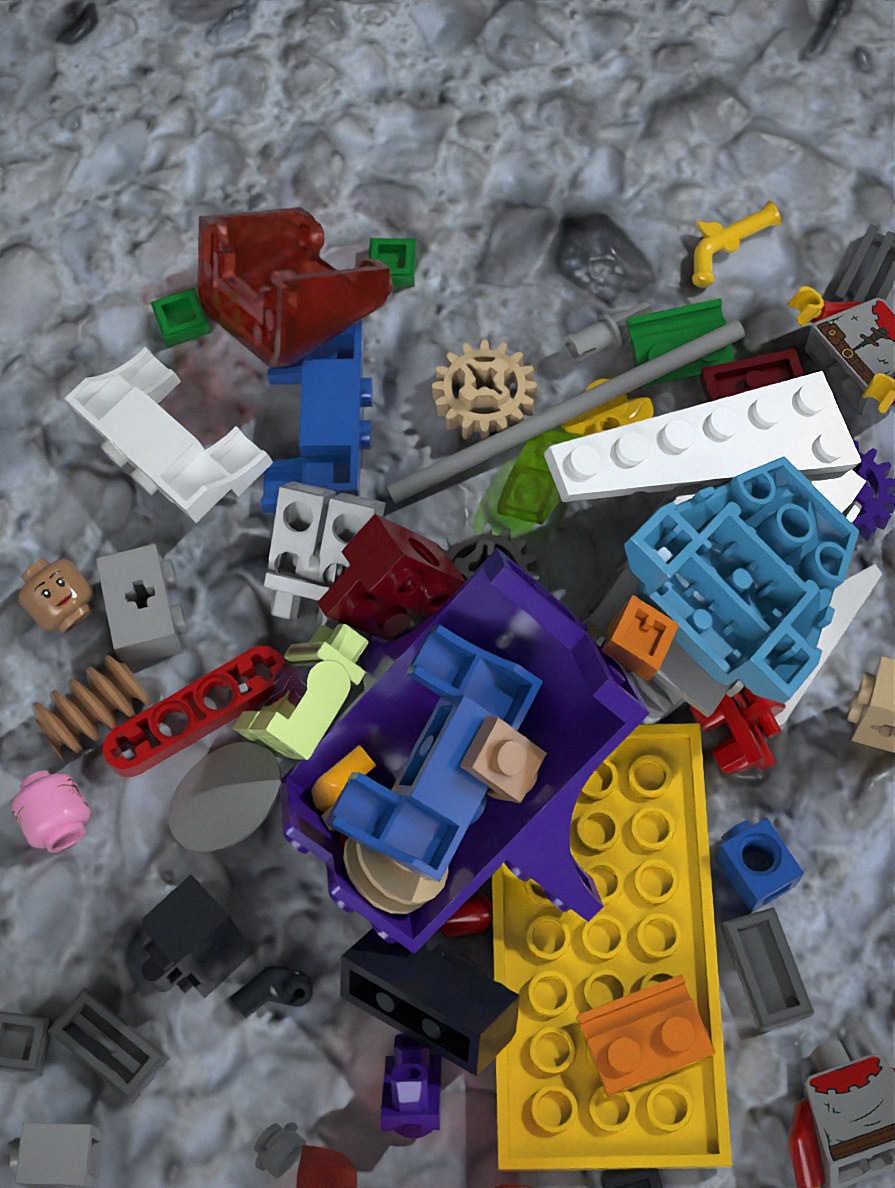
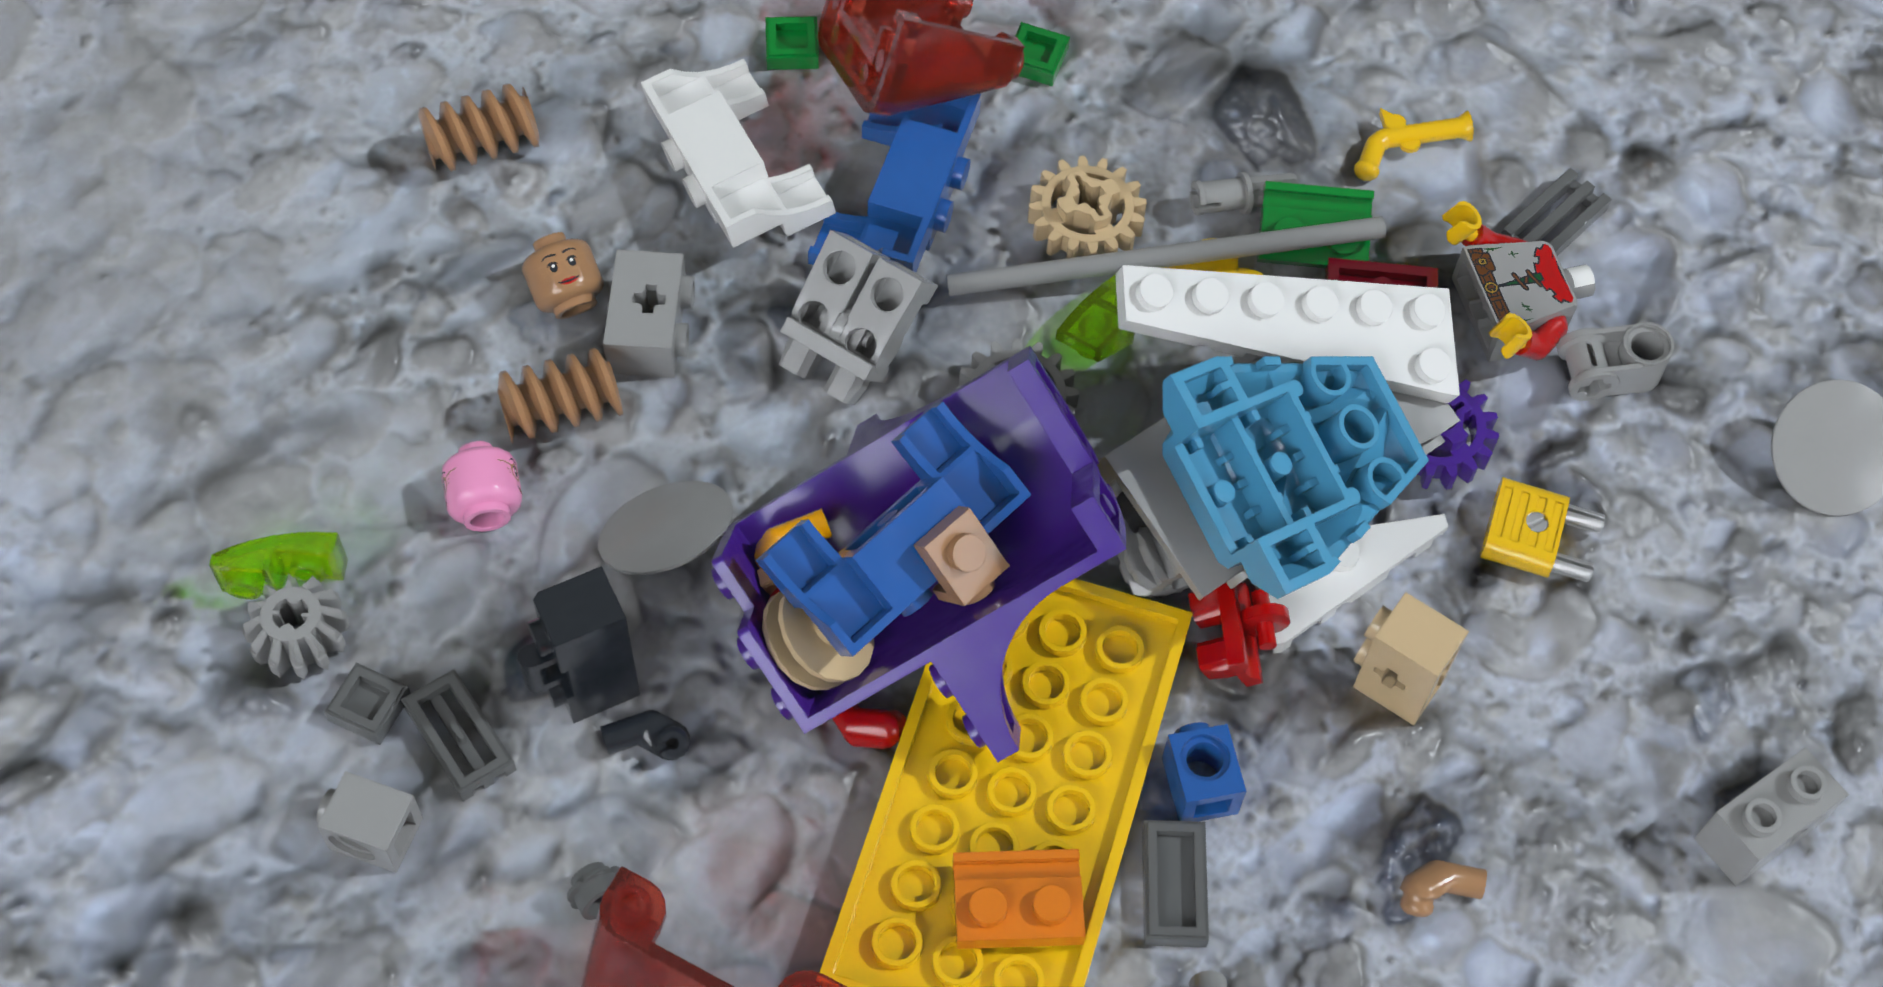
camera: 10 degrees right, 5 degrees down
red beam [102,646,285,777] -> none
yellowish green hips [233,624,369,760] -> none
dark red brick [317,514,465,642] -> none
black piece [340,928,520,1077] -> none
dark purple hips [380,1034,442,1139] -> none
orange bracket [601,595,679,681] -> none

